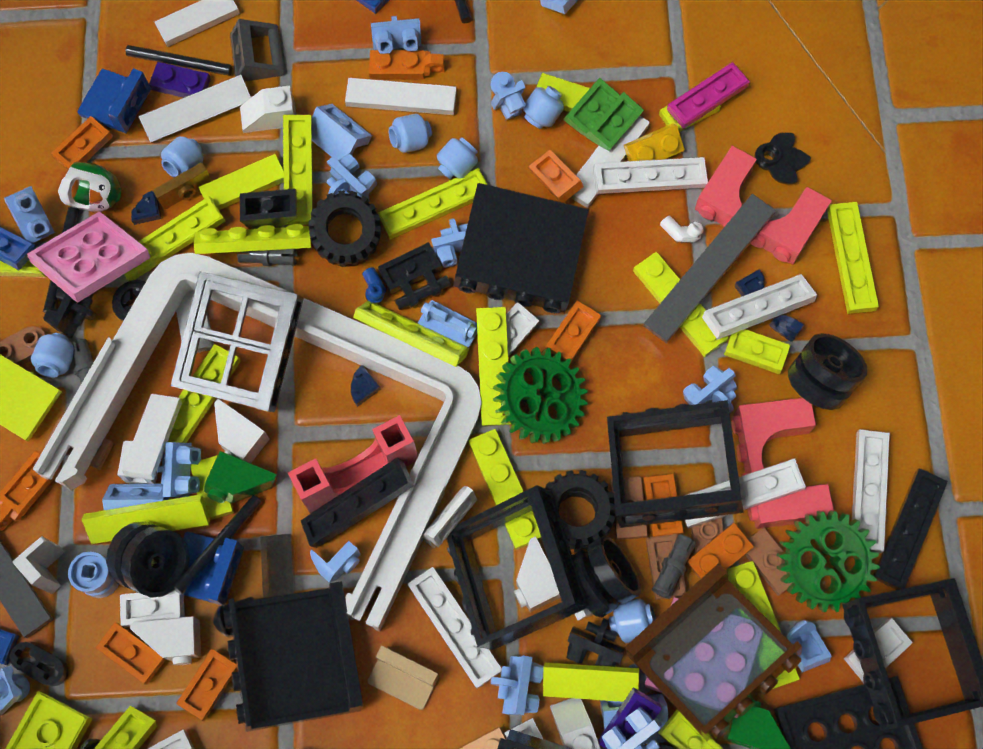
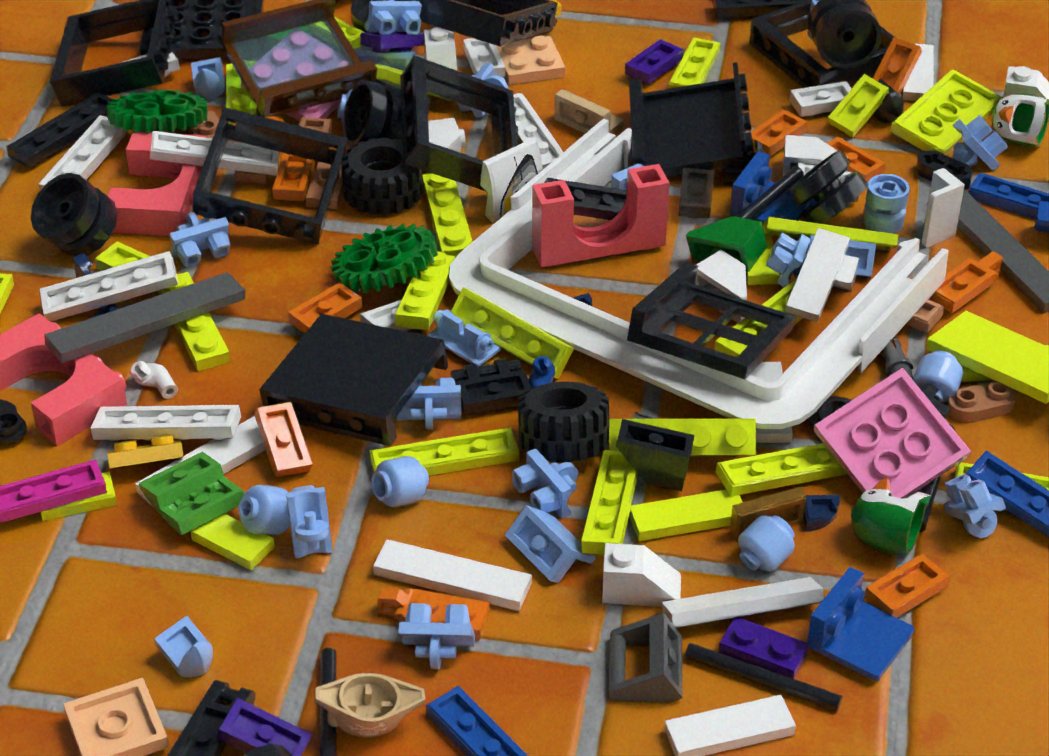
camera: 170 degrees left, 30 degrees down
light blue head [388,114,432,153] -> none
dark grey pin [652,534,696,599] -> none

